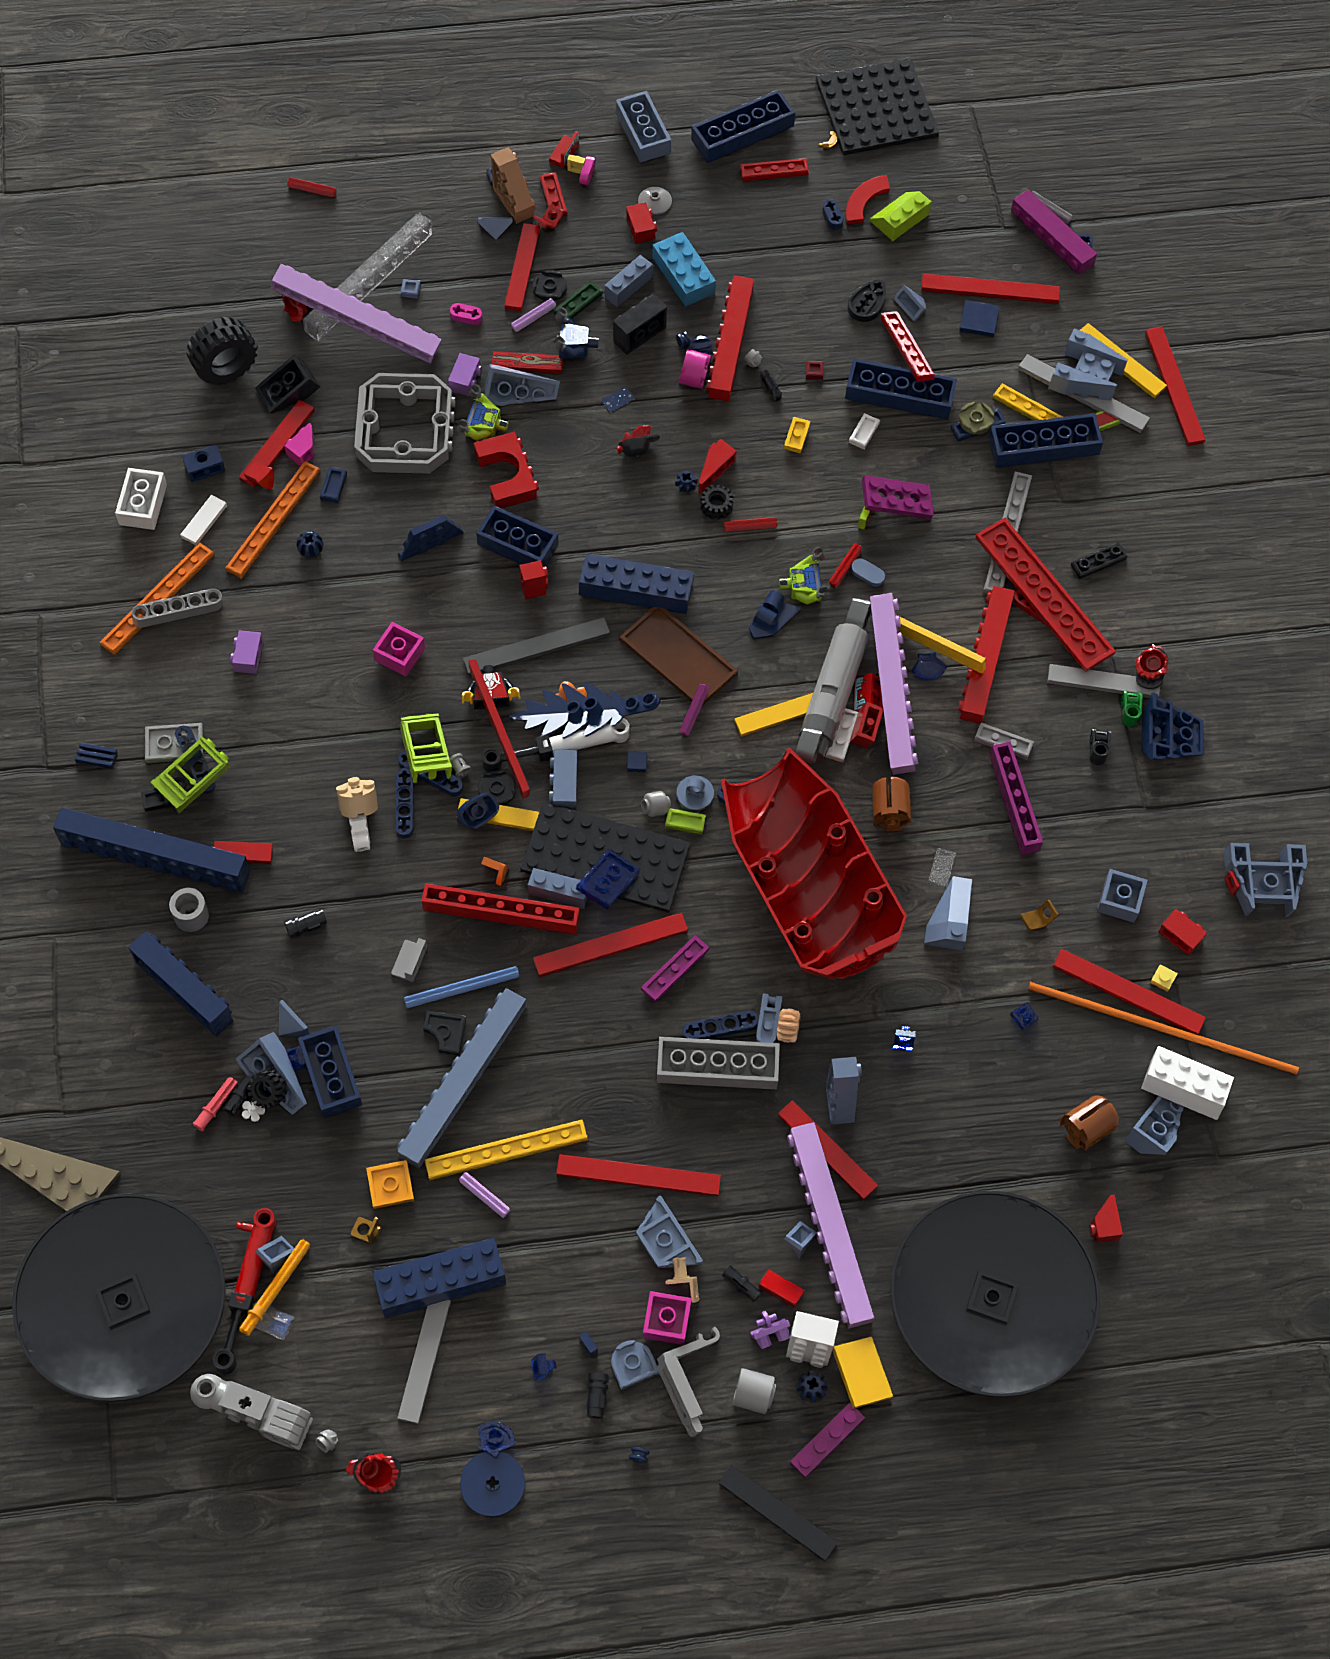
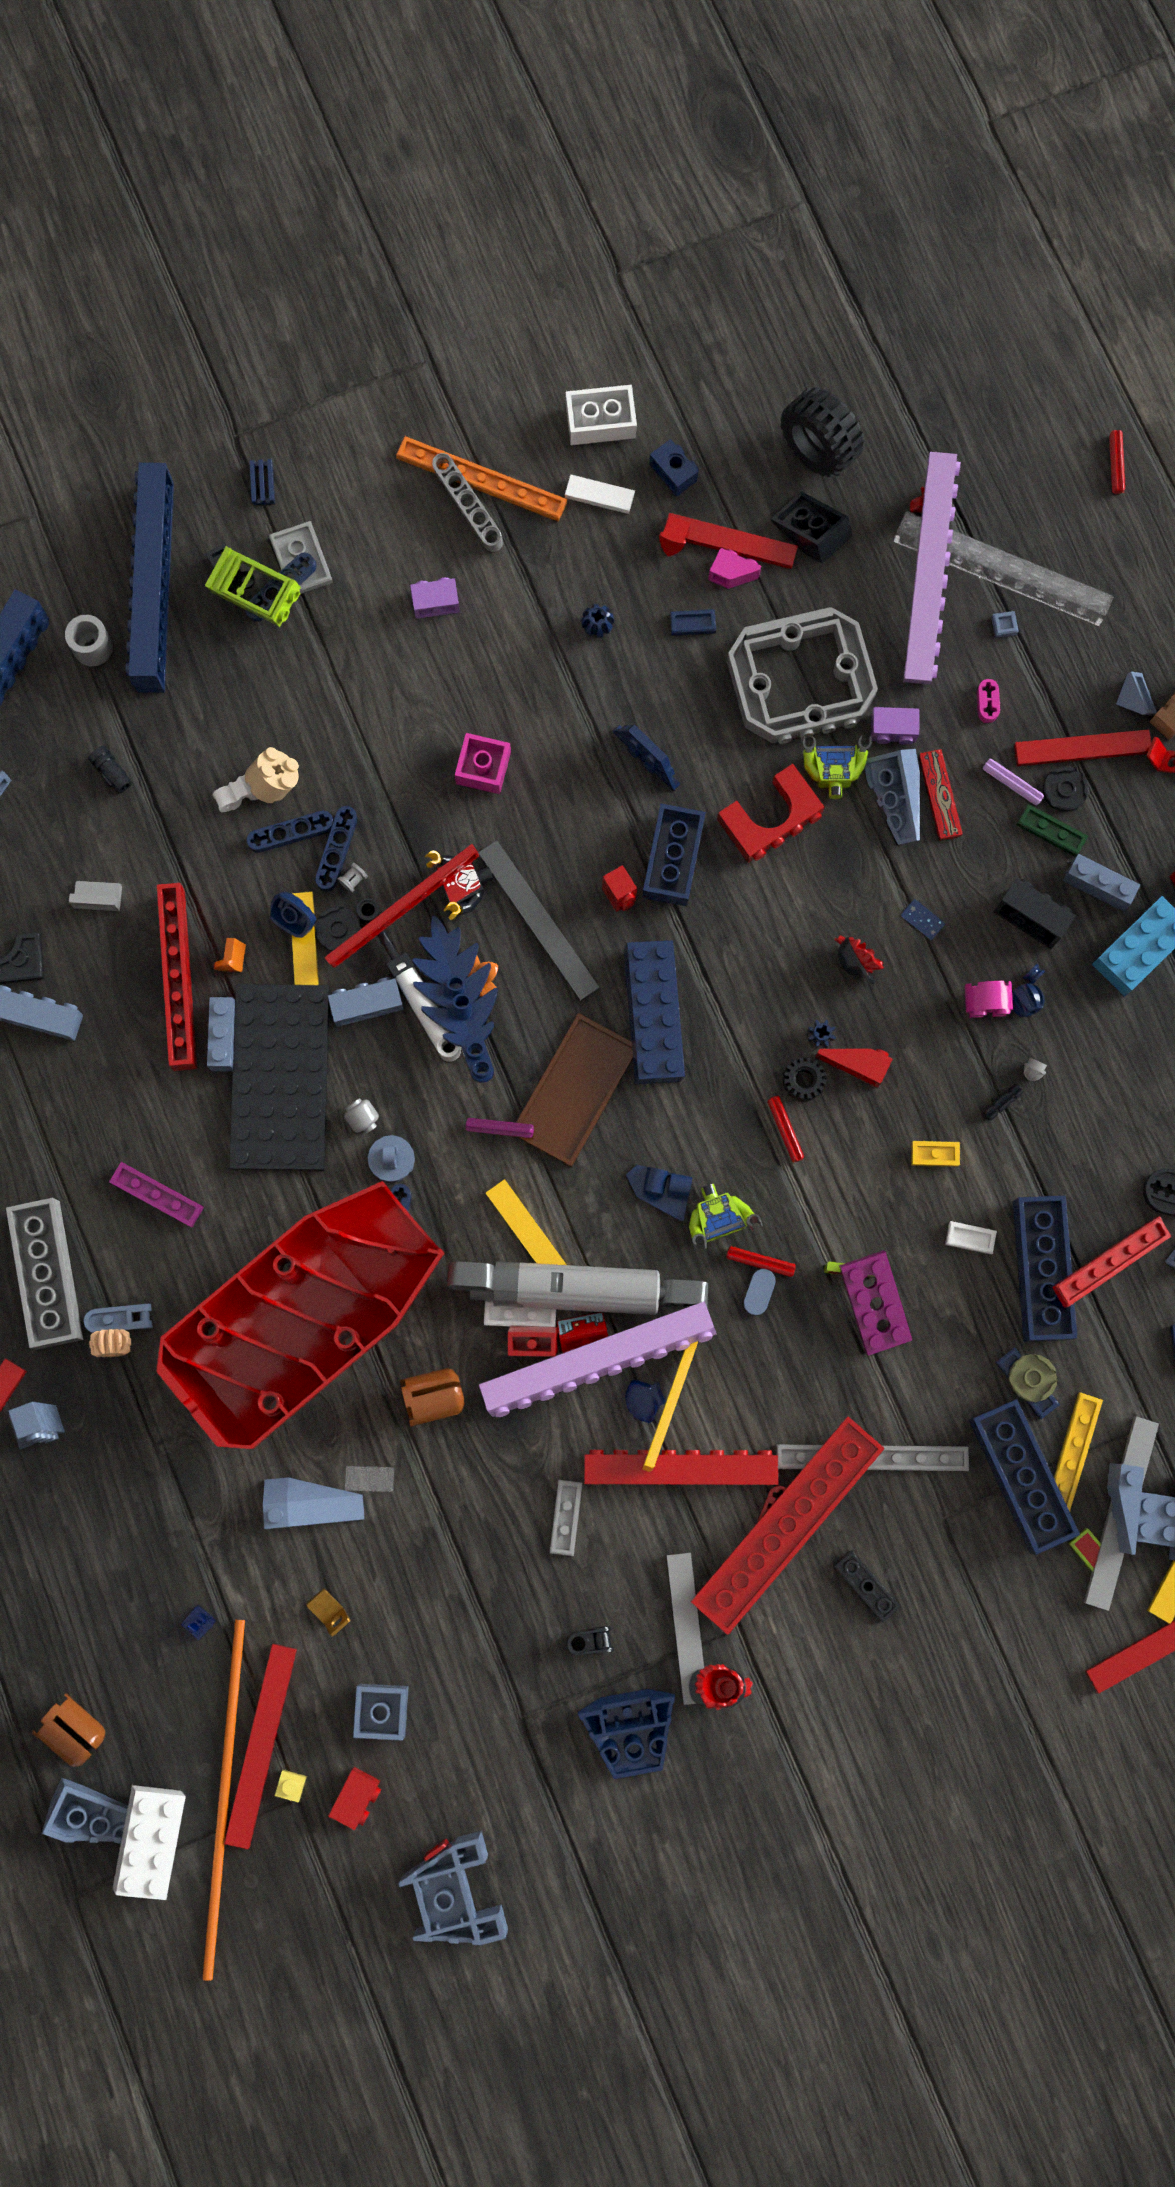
camera: 75 degrees right, 15 degrees up
red tile [214,841,273,864] -> none
orange tile [225,461,320,579] -> none
lime door [400,713,452,783] -> none
medium blue axle [404,966,519,1008] -> none
red tile [533,912,688,977] -> none
torso [554,307,599,359] -> none
clear blue tile [576,849,641,910] -> none
dark blue tile [627,751,647,772] -> none
lime tile [665,808,706,834] -> none
dark blue beam [682,1011,758,1039] -> none
red brick [706,276,754,401] -> none
dark red tile [805,361,824,380] -> none
clear blue tile [893,1025,915,1051] -> none
magenta brick [989,741,1043,855] -> none
green piece [1121,690,1143,727] -> none

